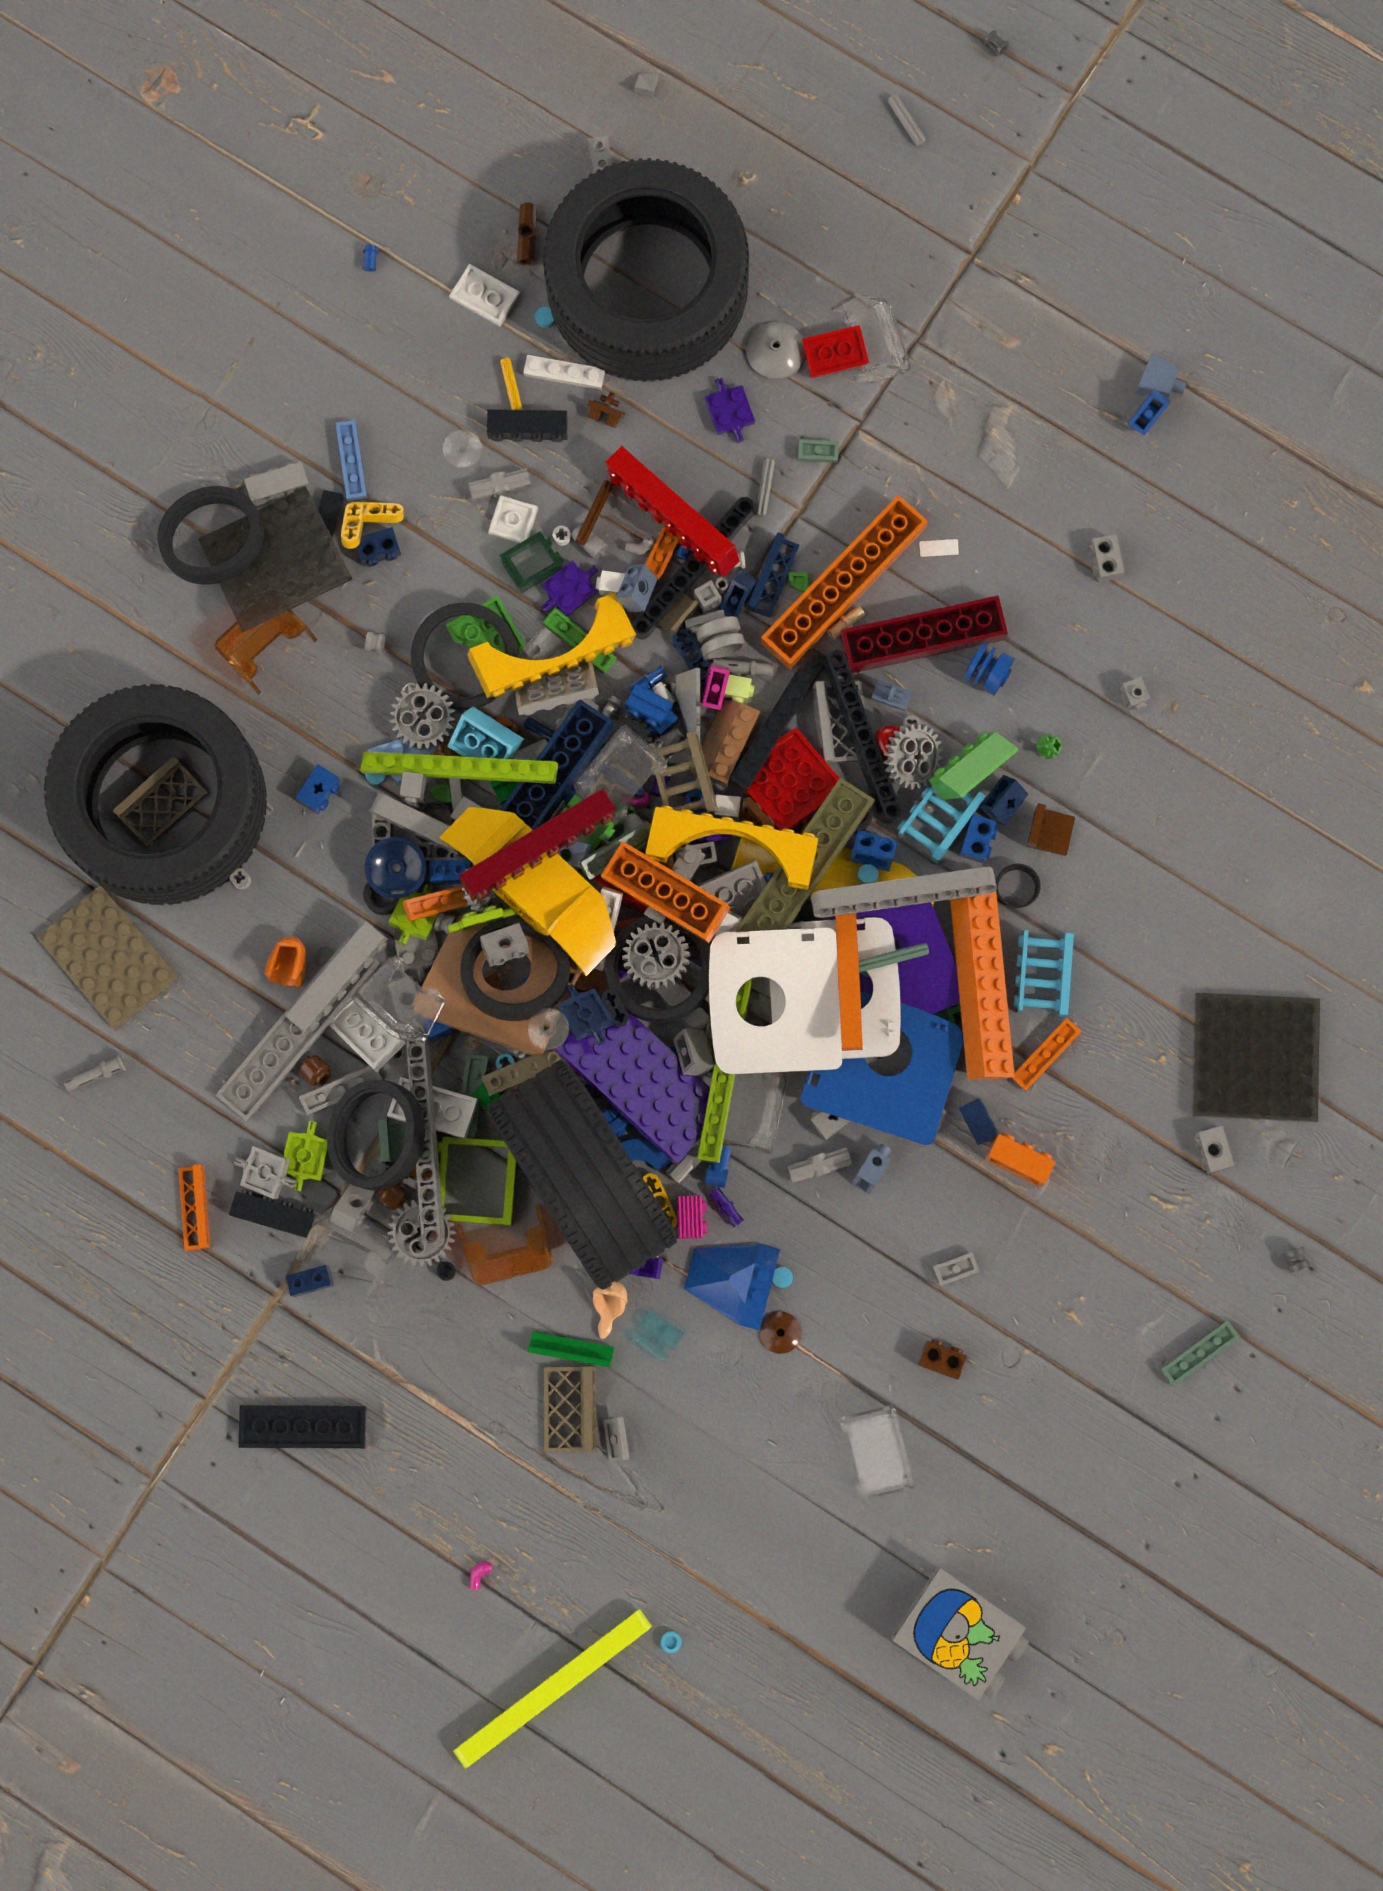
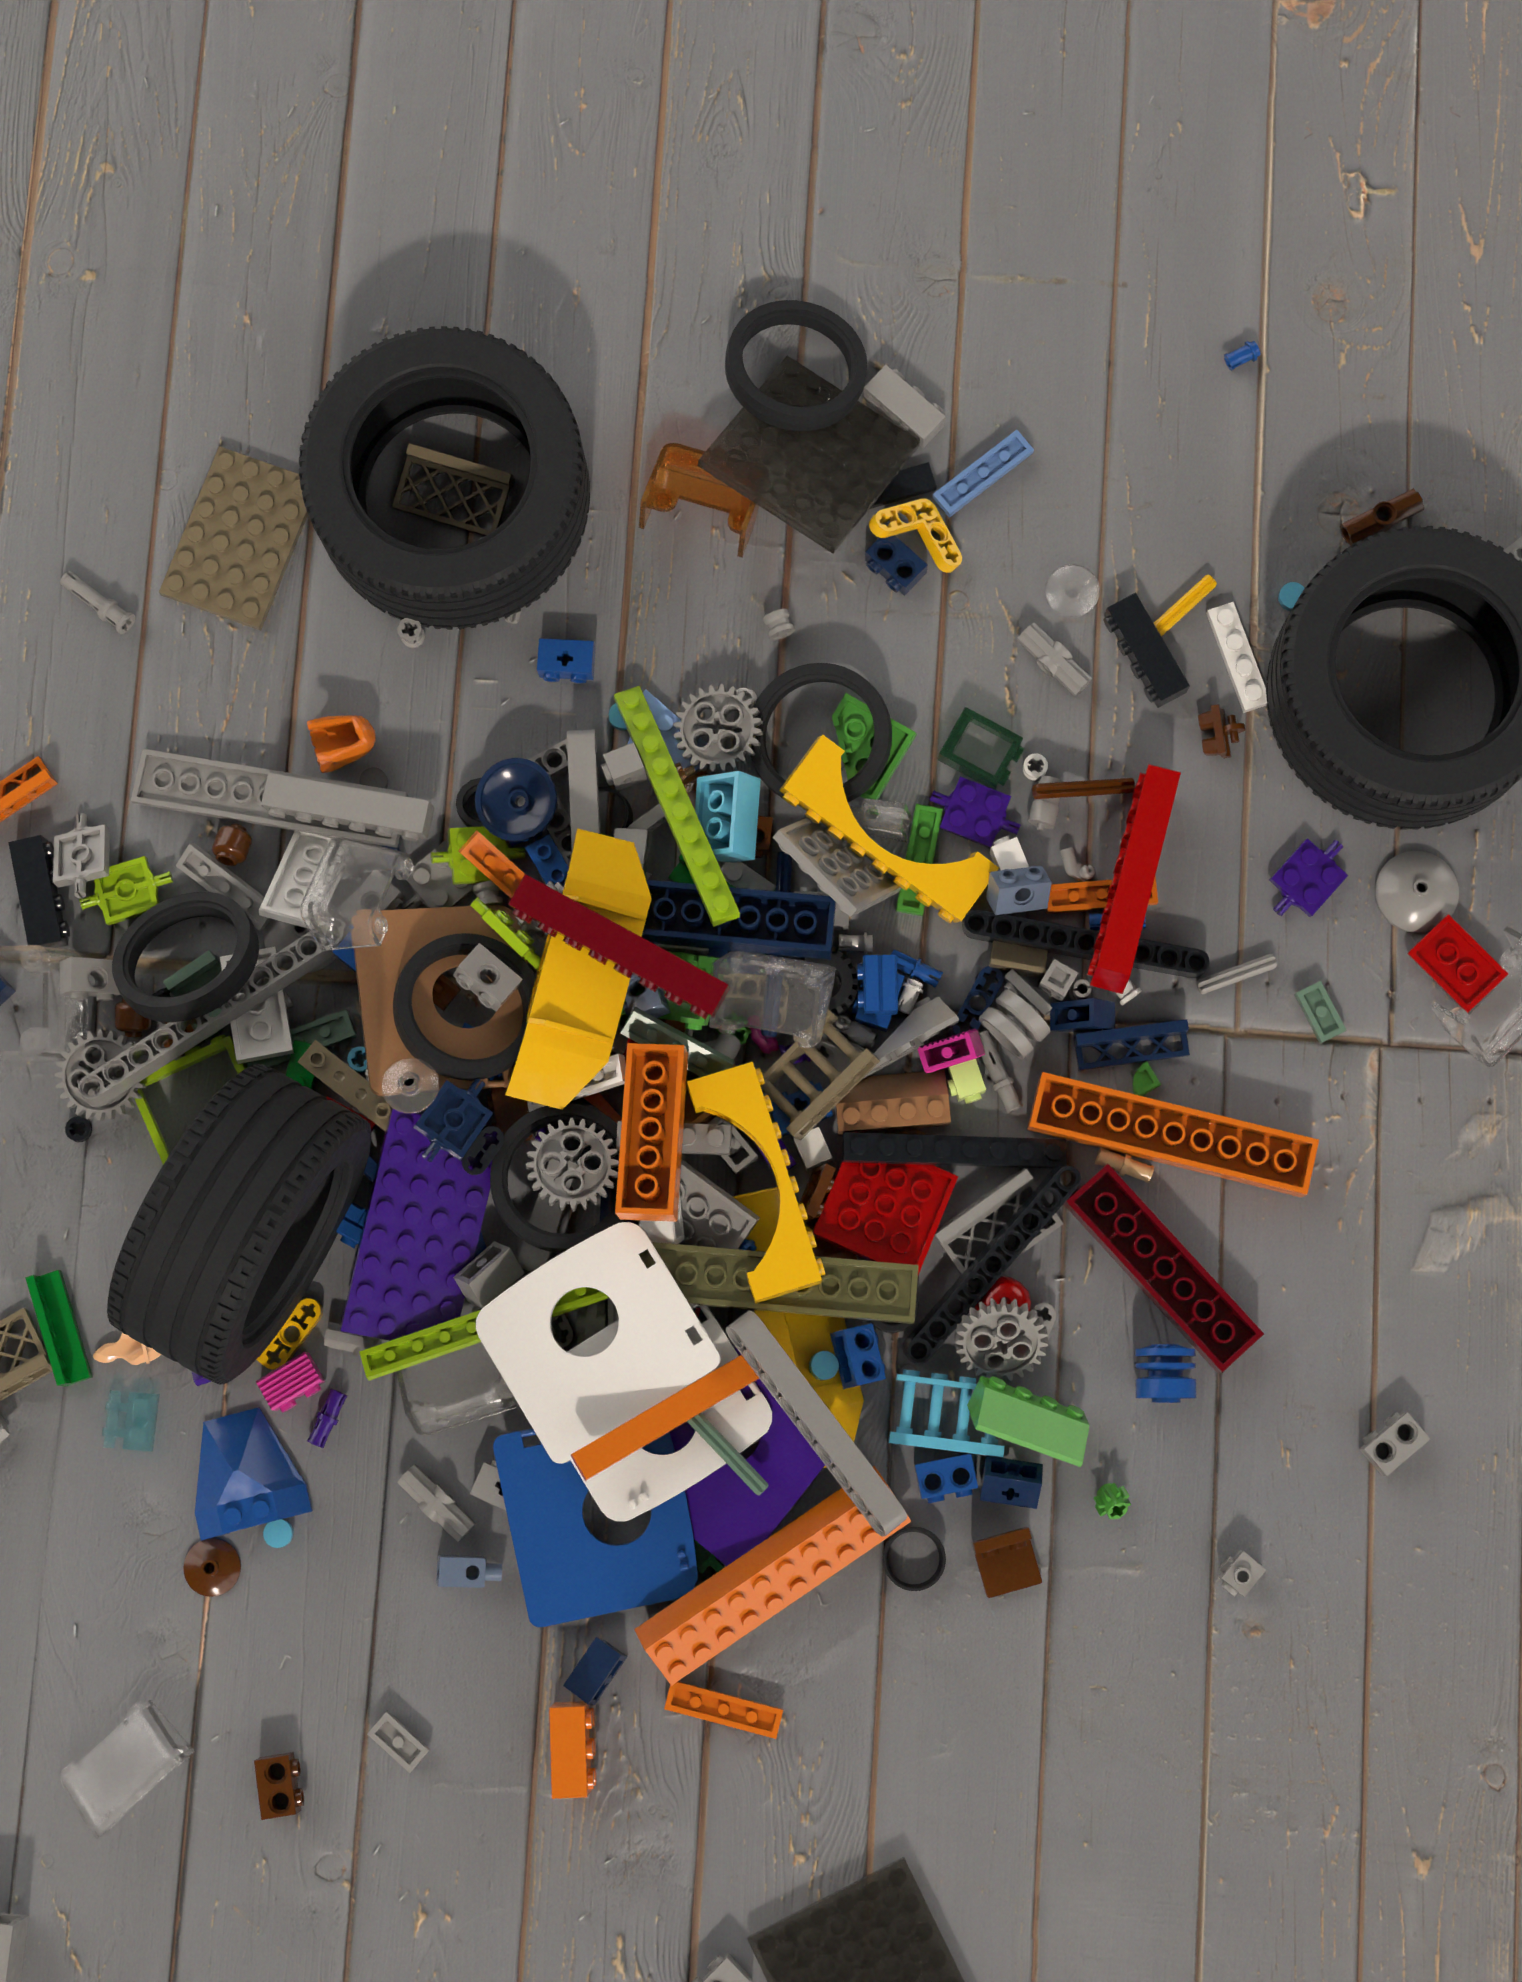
camera: 65 degrees right, 0 degrees up
bright green tile [429,783,452,804] -> none
white tile [449,264,521,327] -> none
clear orange windscreen [457,1204,553,1285] -> none
white tile [488,495,538,545] -> none
blue tile [621,1139,673,1171] -> none
blue piece [705,1146,731,1188] -> none
sand blue hips [871,679,912,711] -> none
white sticker [919,539,959,557] -> none
medium azure fence [1013,930,1074,1018] -> none

